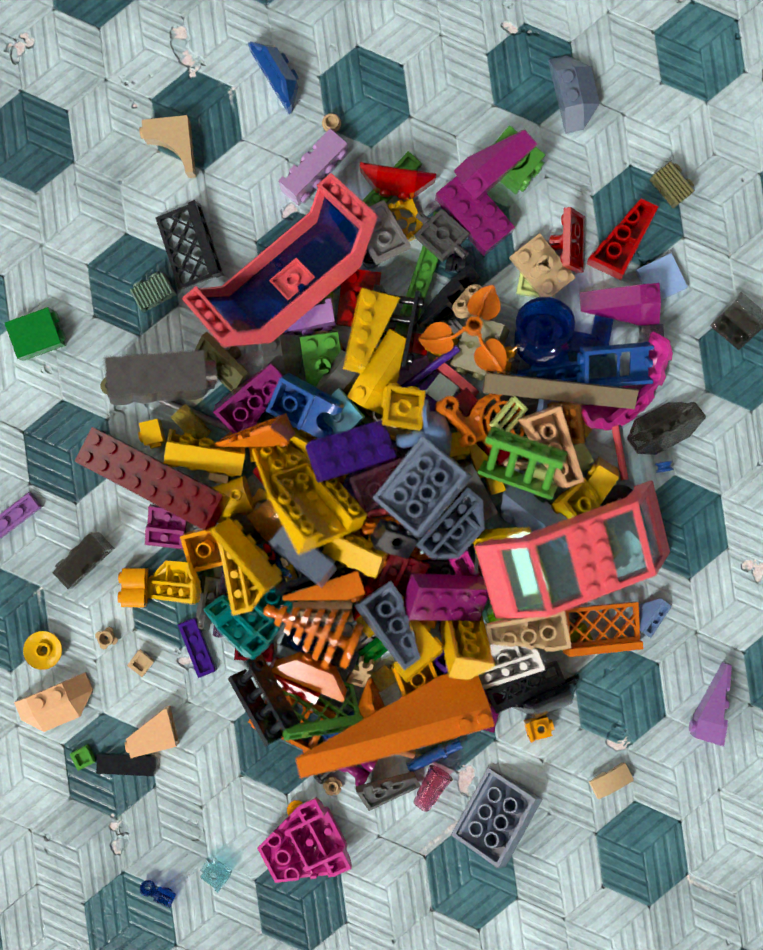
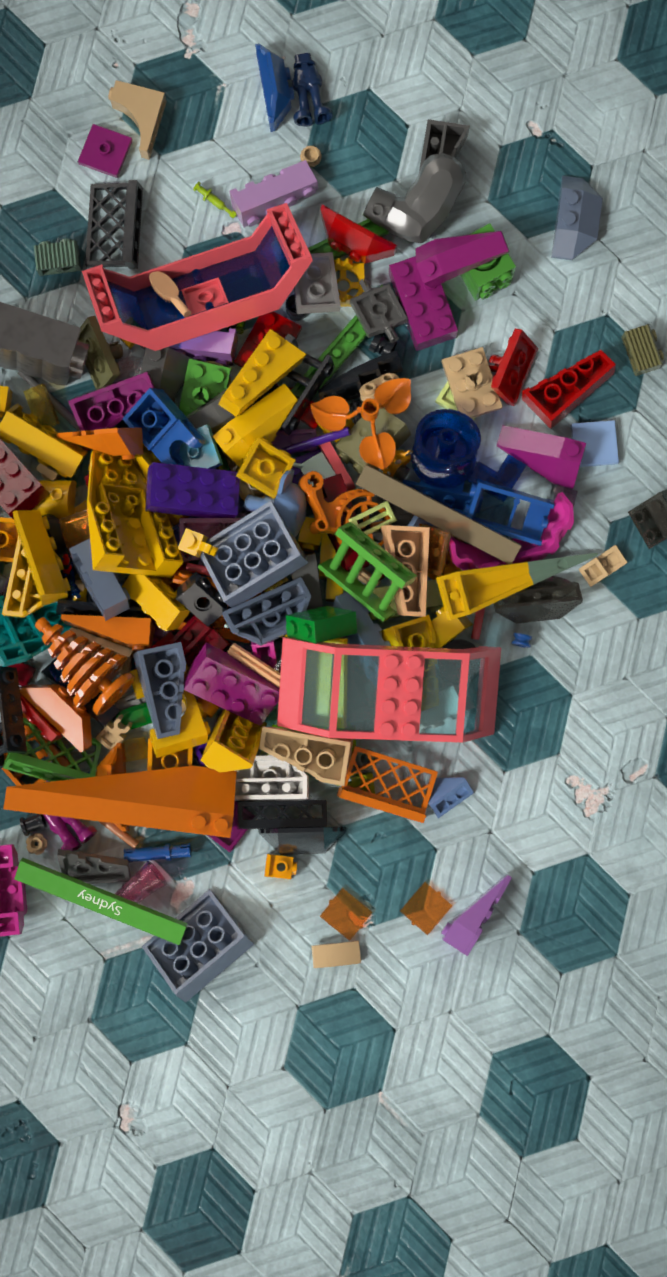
camera: 25 degrees right, 5 degrees down
none -> bright green tile [14,858,188,945]
none -> magenta plate [77,124,133,178]
none -> light nougat piece [149,271,191,318]
none -> yellow plate [178,528,218,558]
none -> lime piece [193,182,236,218]
none -> light nougat axle [228,643,280,688]
none -> green brick [286,606,357,644]
none -> dark blue piece [292,53,333,127]
none -> clear orange piece [320,888,372,941]
none -> dark grey piece [363,153,466,243]
none -> clear orange piece [400,882,452,935]
none -> dark grey wedge [419,119,470,172]
none -> yellow plate [436,553,598,620]
none -> tan slope [579,545,628,587]

